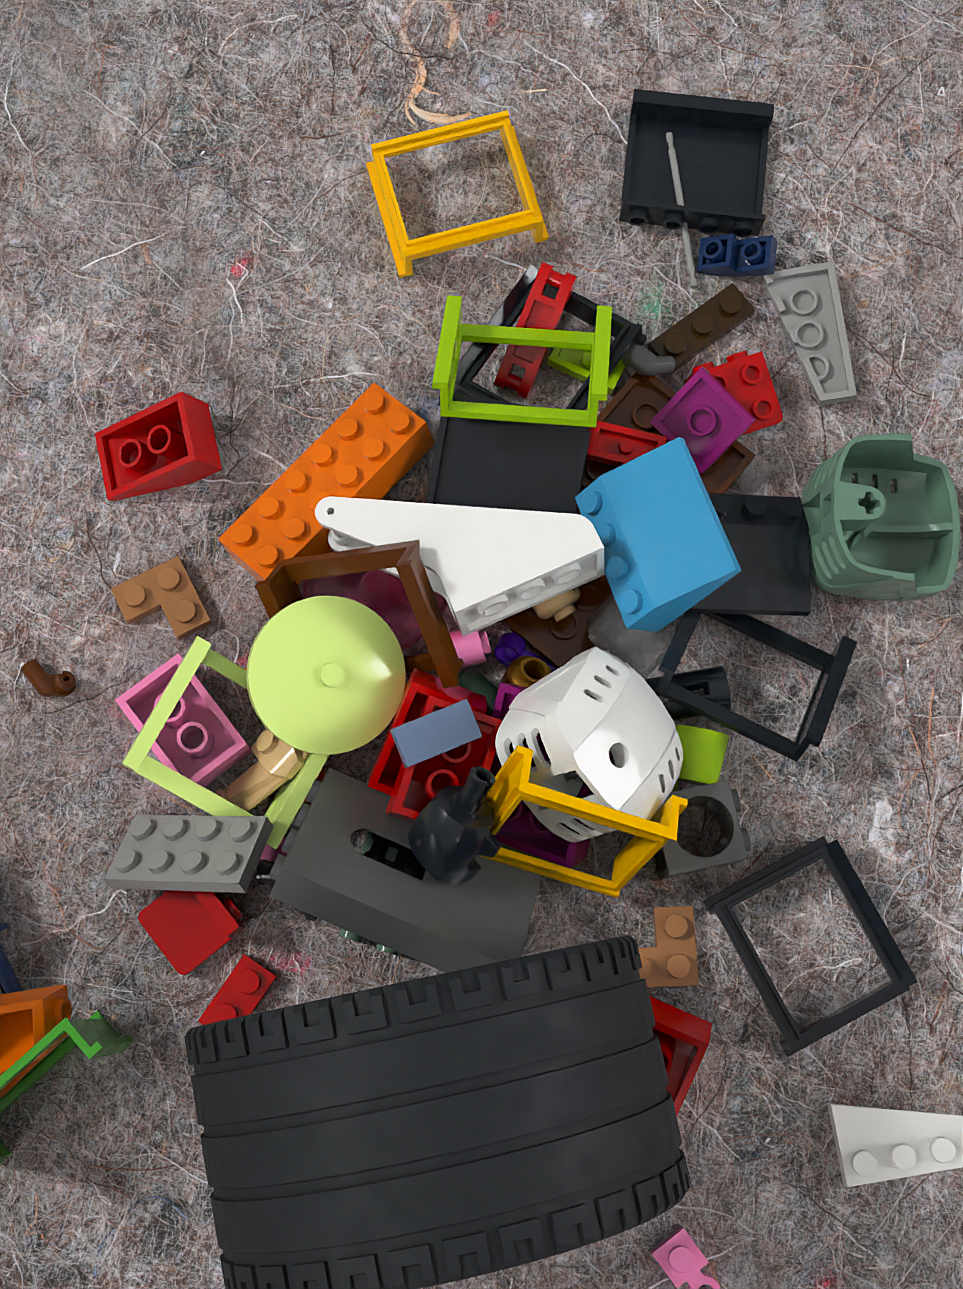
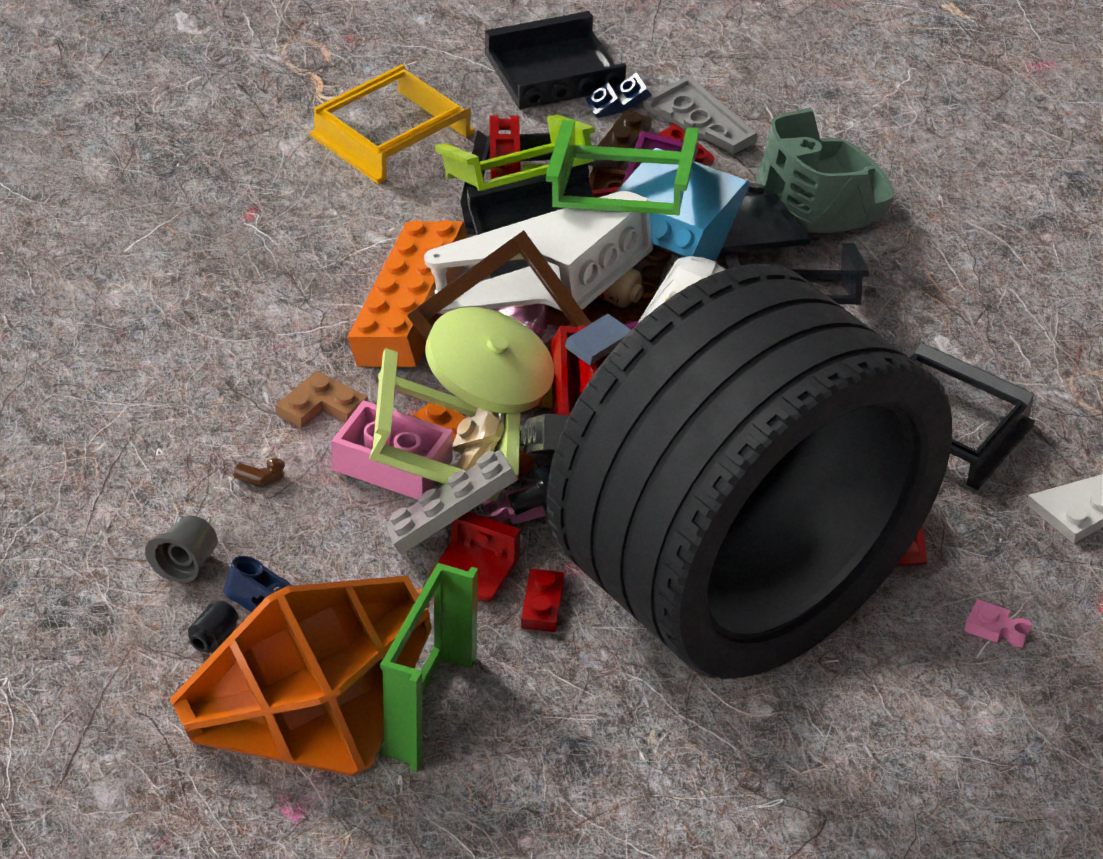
camera: 25 degrees left, 35 degrees down
red slope [95,391,222,502] -> none
light grey piece [666,132,698,289] -> none
none -> bright green piece [546,120,699,215]

